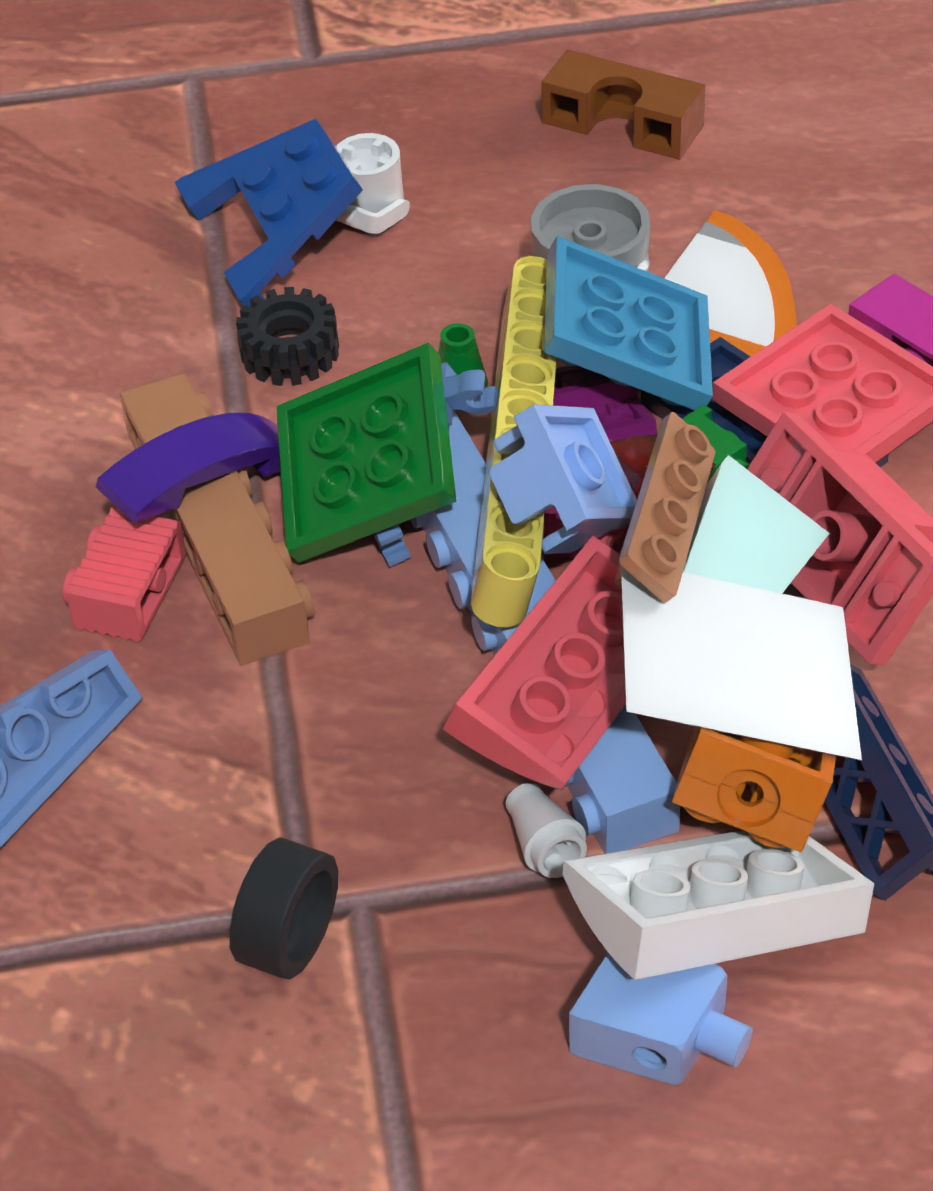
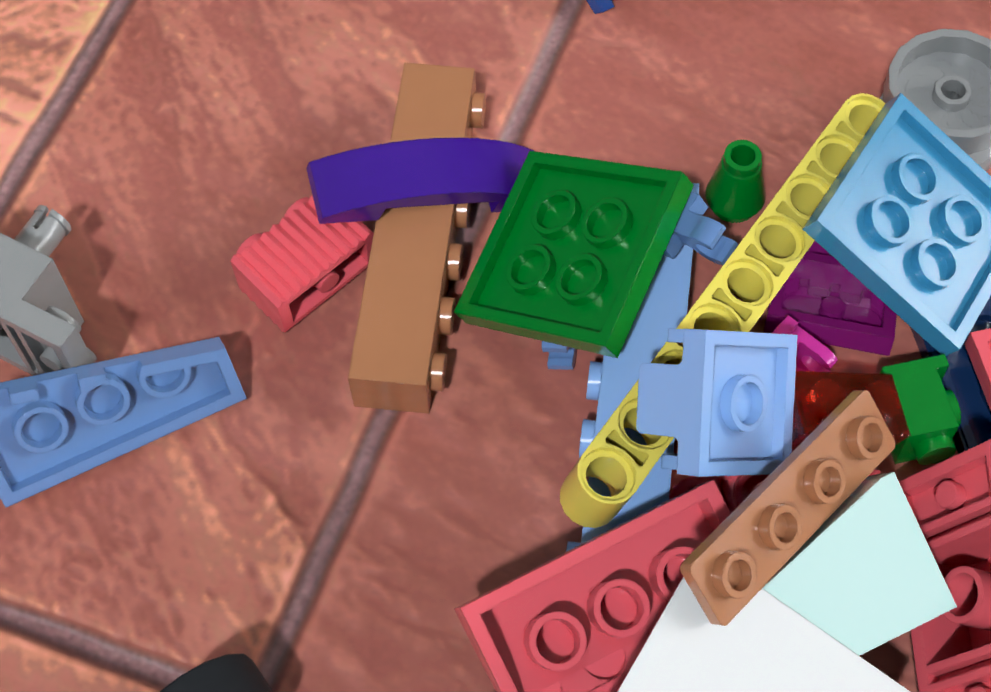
camera: 30 degrees right, 15 degrees up
black tyre [236,287,339,386] -> none

